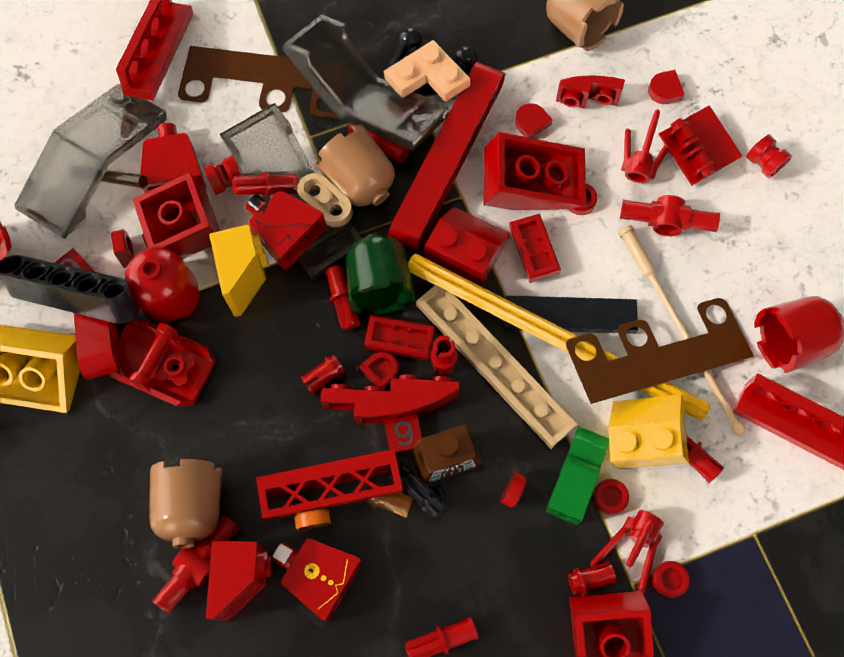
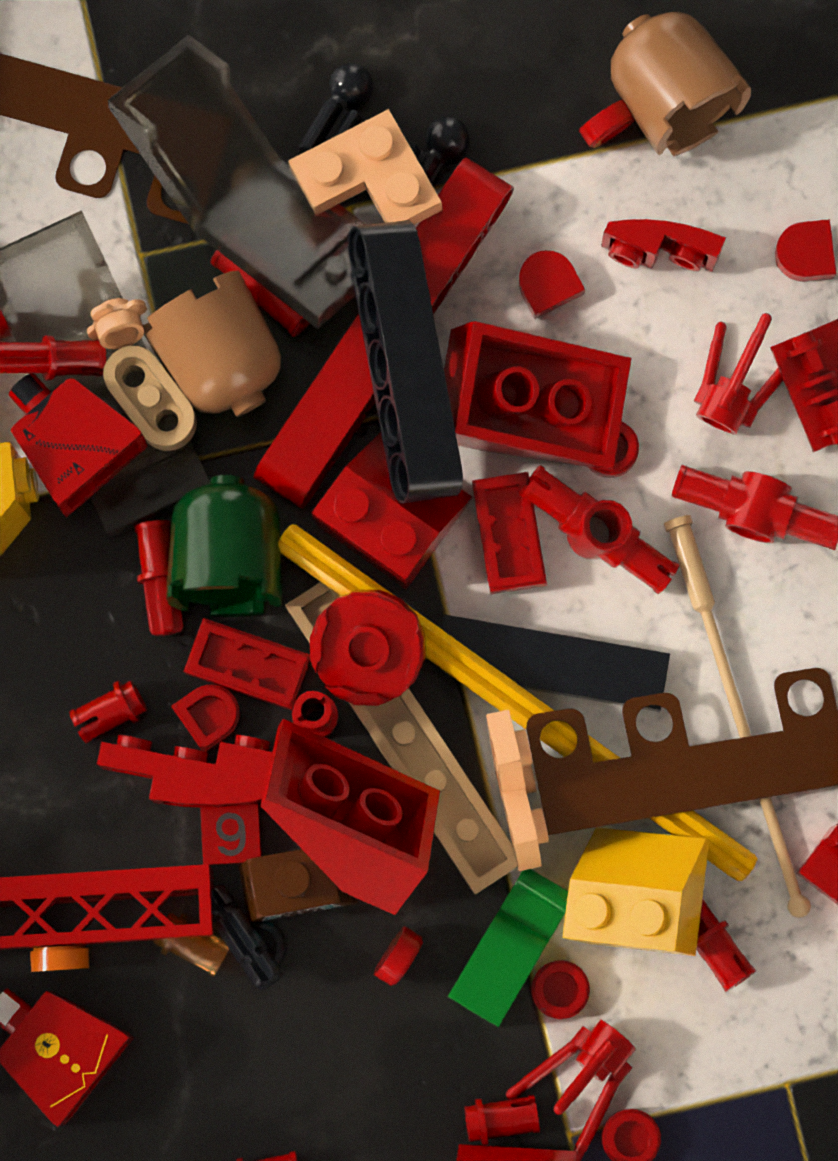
camera: 10 degrees right, 10 degrees up
none -> light nougat plate [87,298,147,349]
none -> red slope [261,719,440,915]
none -> red tile [310,590,426,706]
none -> black beam [347,220,463,504]
none -> light nougat plate [486,710,549,871]
none -> red pin [519,465,679,594]
none -> red tile [579,99,635,148]

